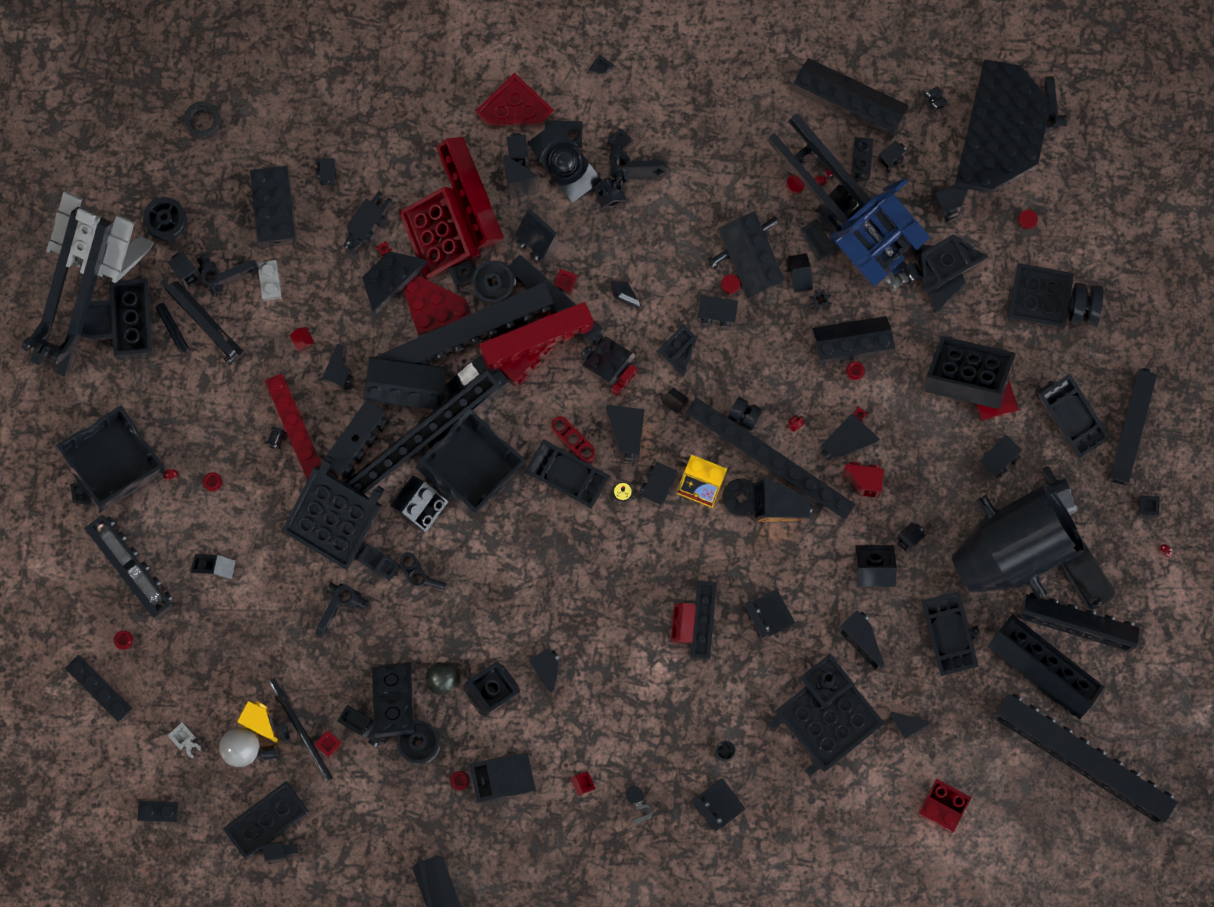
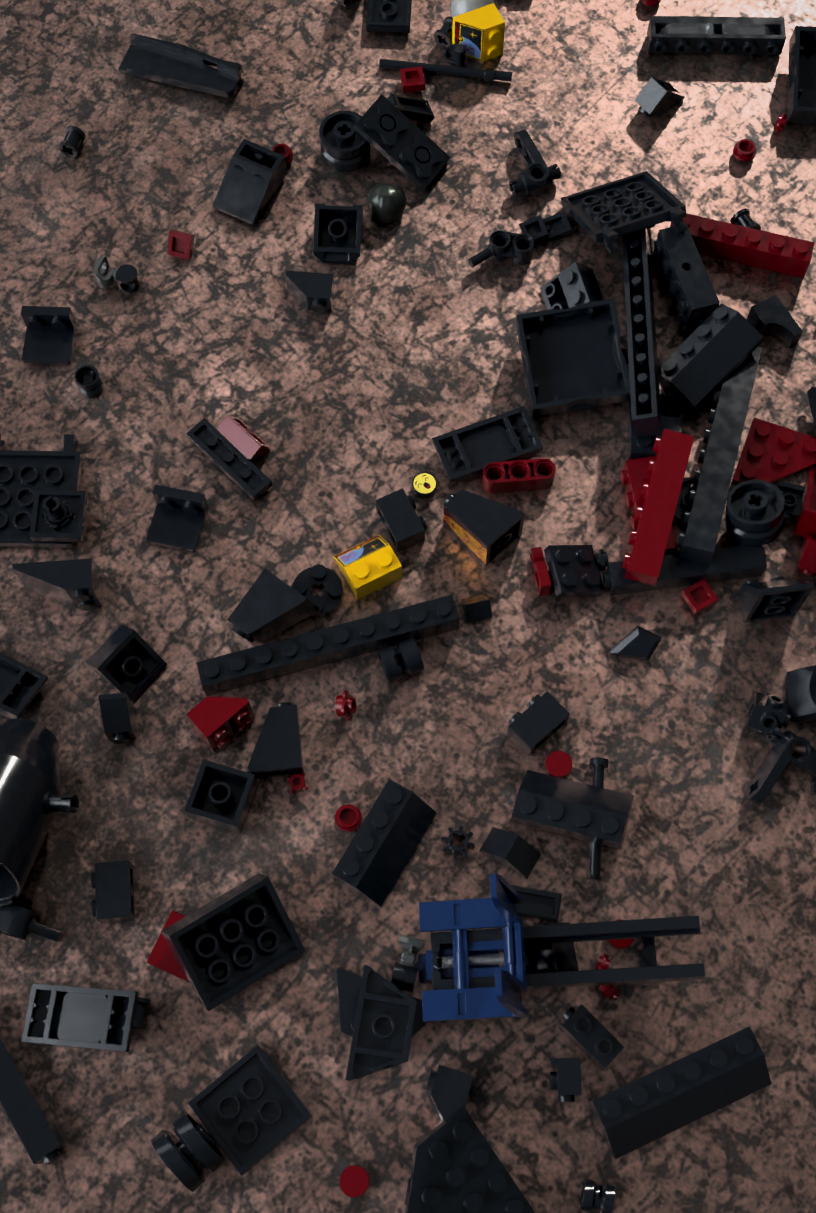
camera: 130 degrees right, 10 degrees down
black wing [656,324,697,377] -> none
none -> black brick [184,759,258,834]

